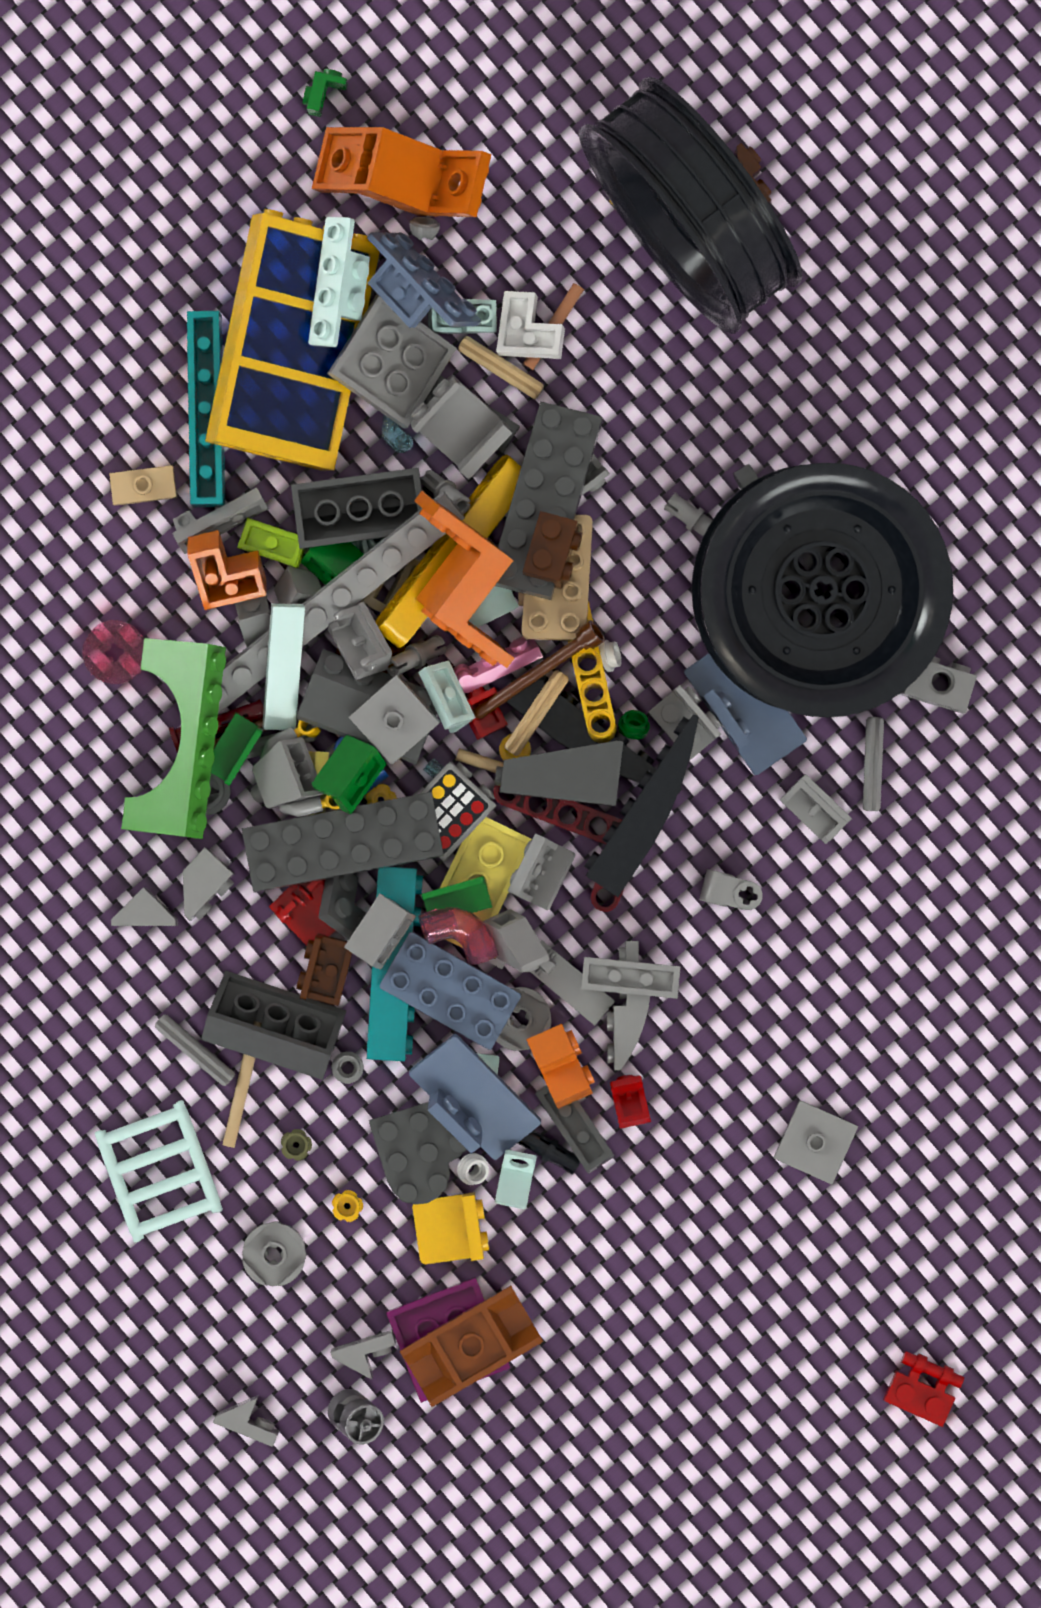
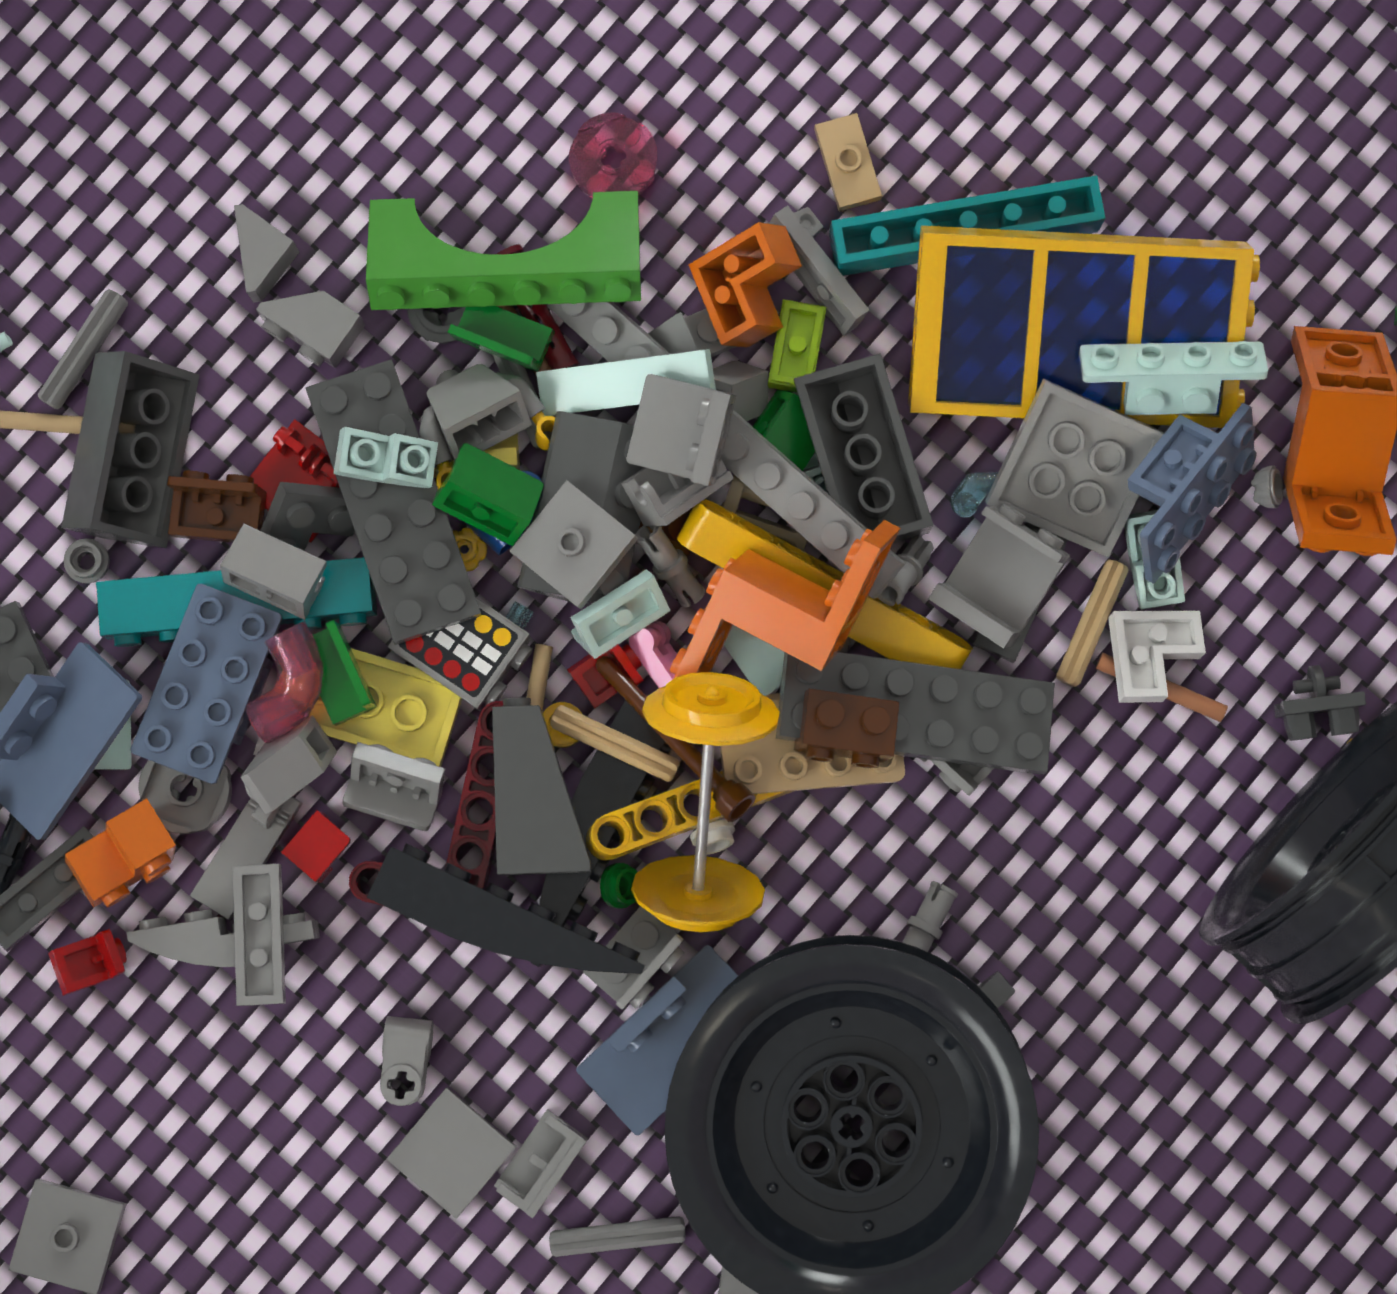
camera: 80 degrees right, 5 degrees down
none -> red panel [281,810,351,883]
none -> light aqua slope [334,427,438,488]
none -> light grey tile [387,1087,517,1219]
none -> light grey bracket [626,374,737,486]
none -> yellow axle [631,672,780,932]
none -> dark grey hips [1274,665,1366,741]

